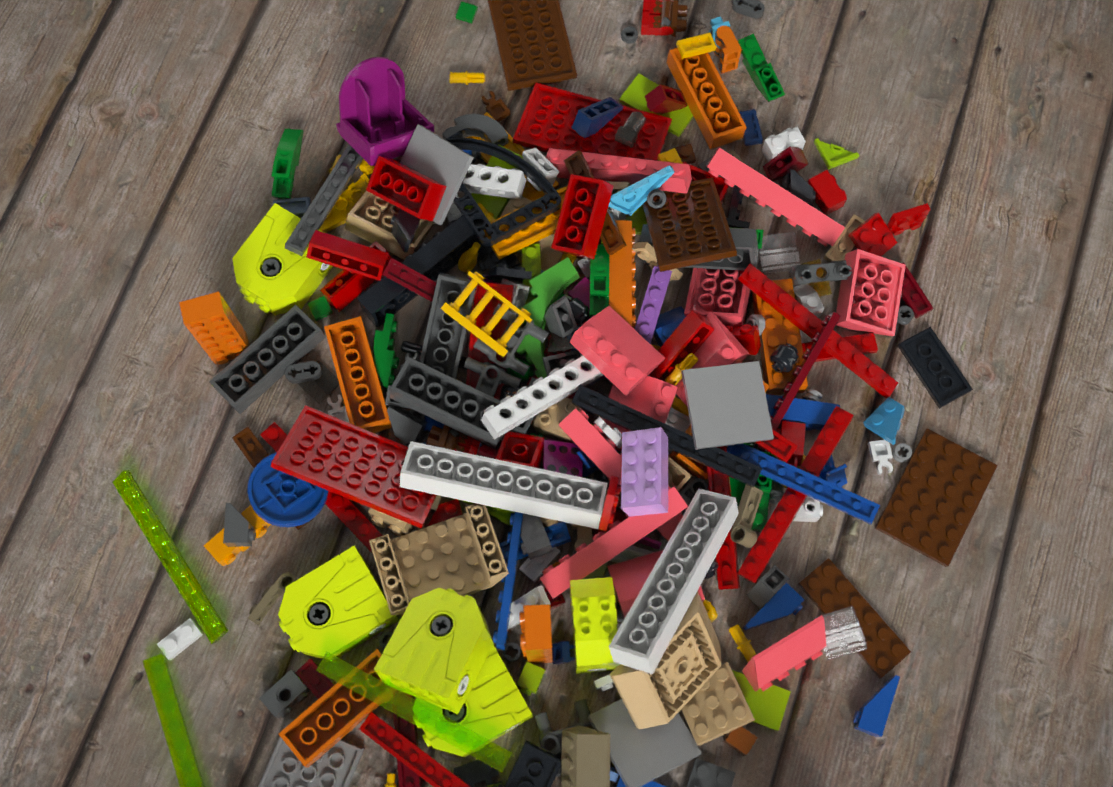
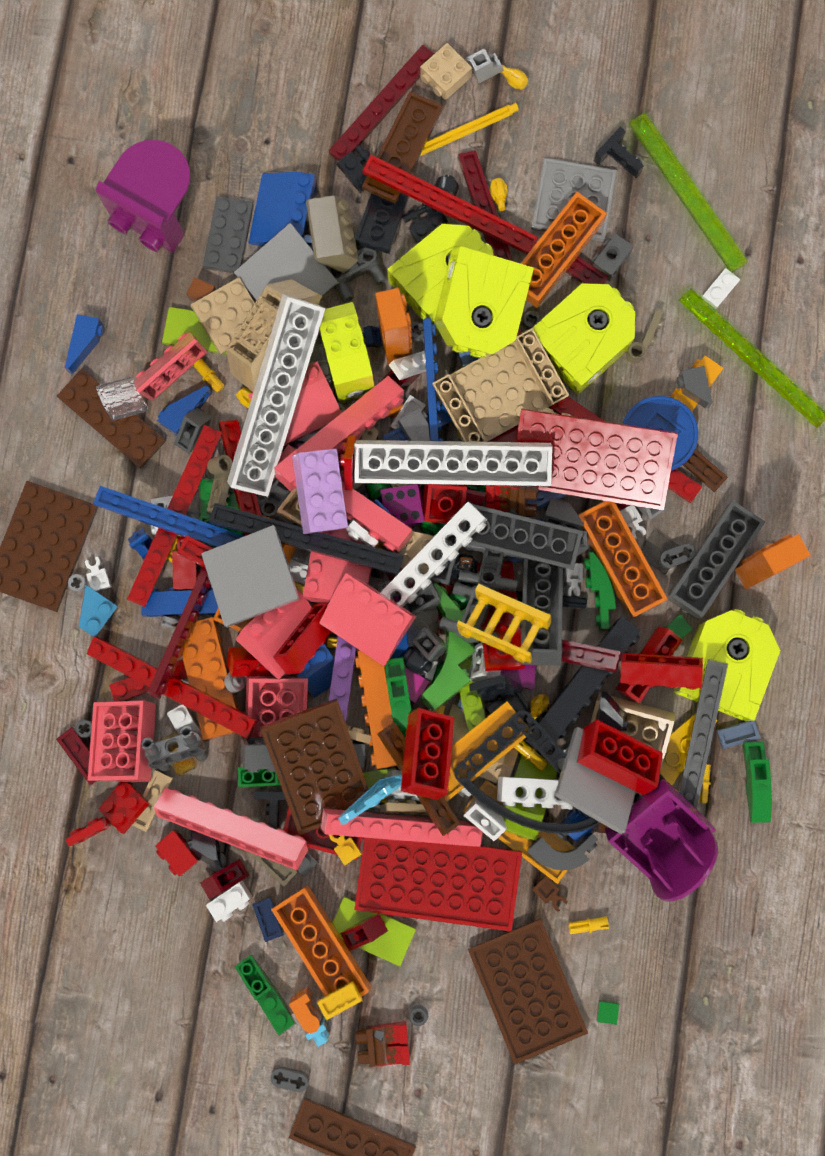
camera: 175 degrees right, 10 degrees up
clear neon green plate [316,652,512,772] -> none
dark blue slope [572,97,623,138] -> none
clear smoke piece [615,111,646,148] -> none
dark grey plate [647,189,666,208] -> none
reddish brown plate [665,144,696,164] -> none
yellow axle [665,353,698,386] -> none
clear slope [759,232,800,273] -> none
black head [770,343,799,373] -> none
lime tile [814,138,859,170] -> none
black tile [897,327,973,409] -> none

